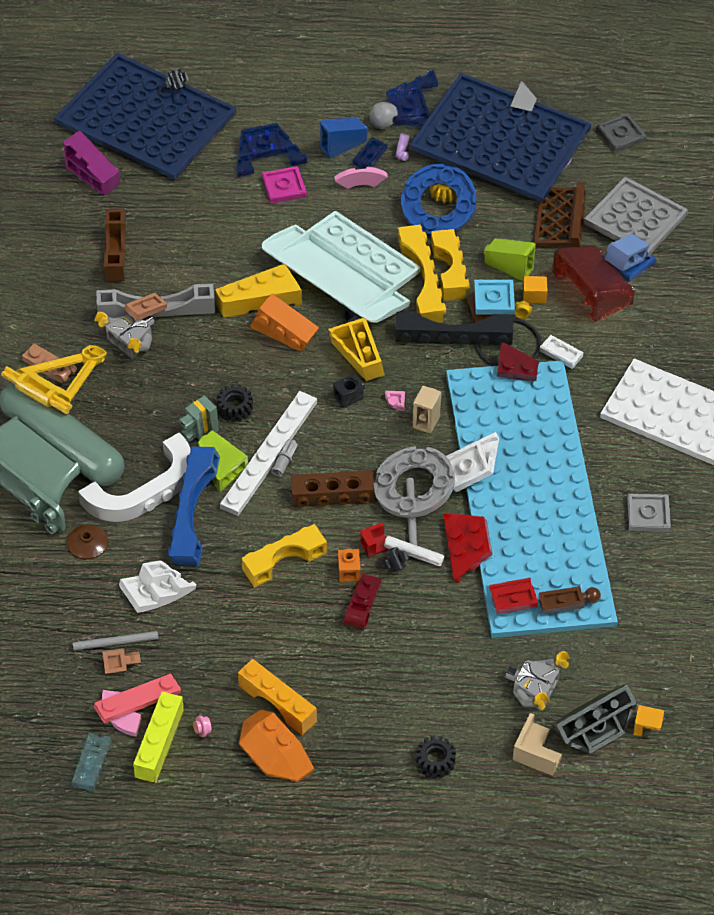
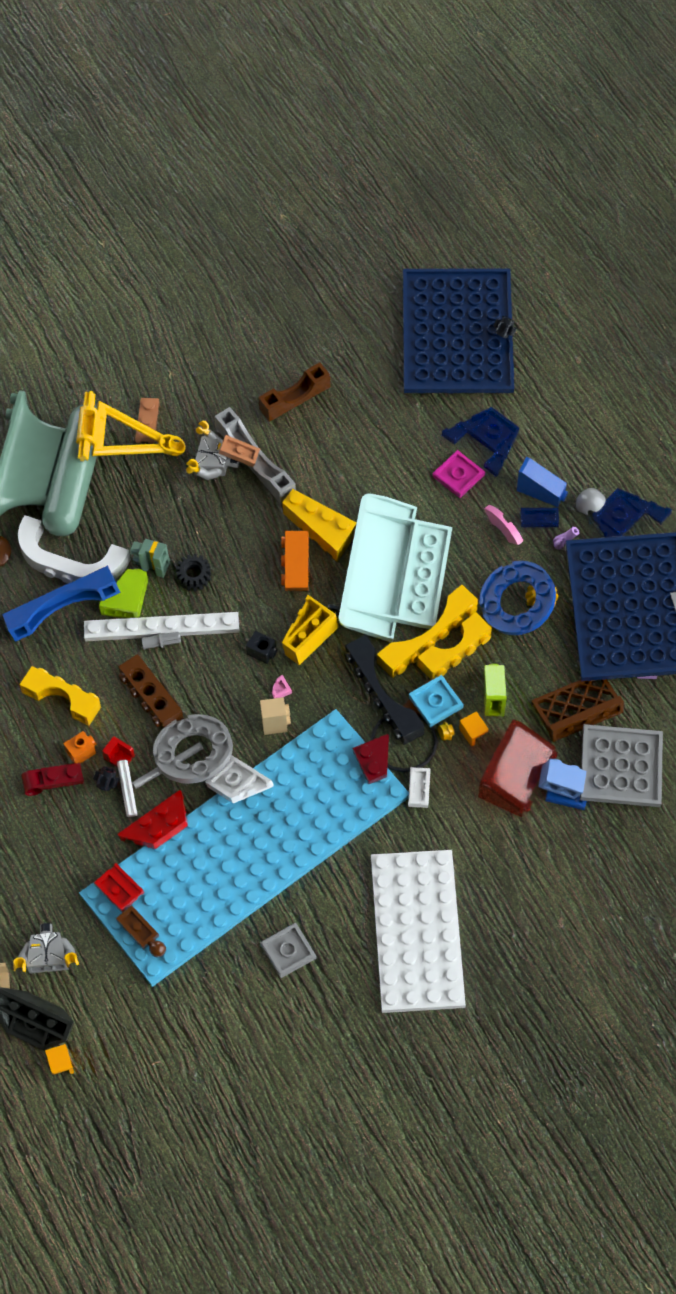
camera: 60 degrees right, 10 degrees up
magenta wedge [63,130,120,196] -> none

